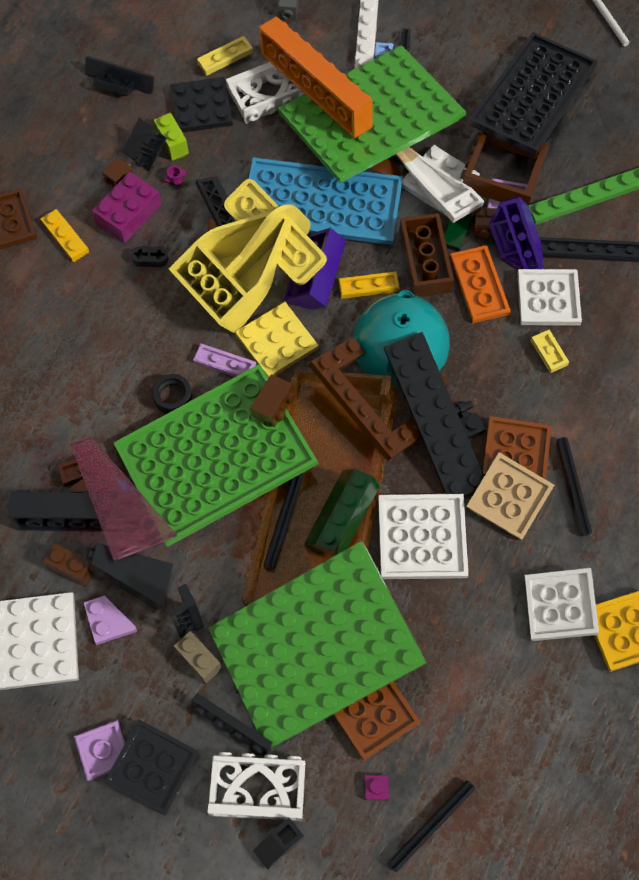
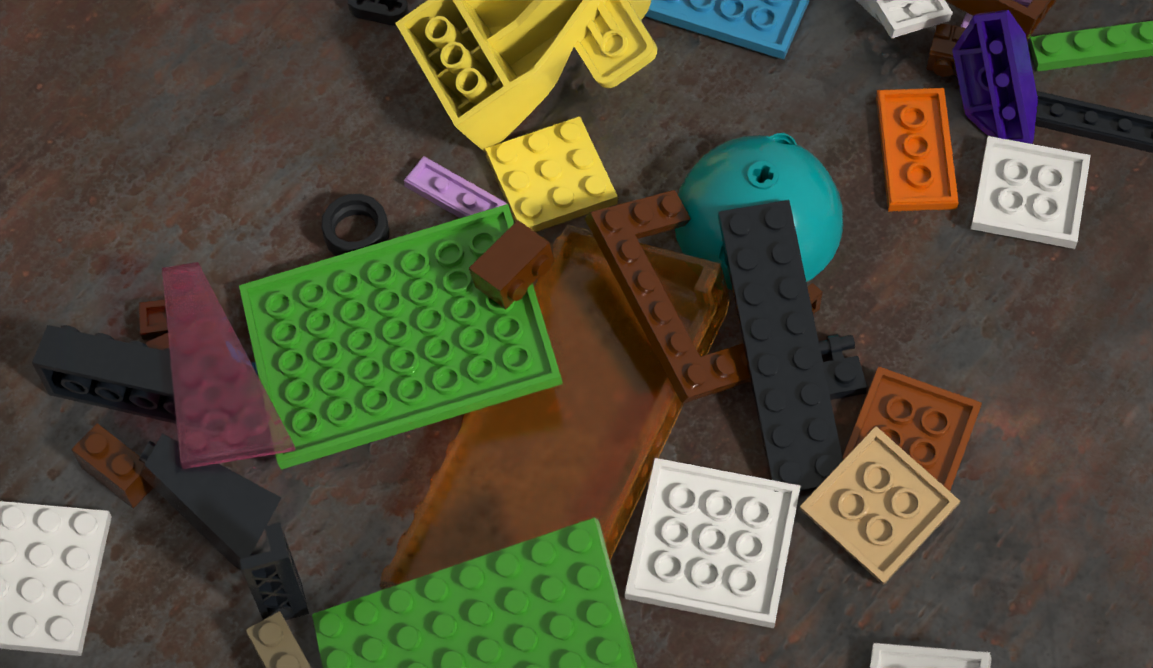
camera: 15 degrees right, 5 degrees down
lavender wing [84,596,137,645] -> none
black axle [264,473,304,569] -> none
dark purple slope [283,227,346,310] -> none
dark green slope [304,469,380,557] -> none
yellow tile [338,271,400,299] -> none
reddish brown brick [399,213,454,297] -> none
dark green tile [444,211,474,252] -> none
light yellow plate [531,330,569,373] -> none
black axle [556,437,592,536] -> none

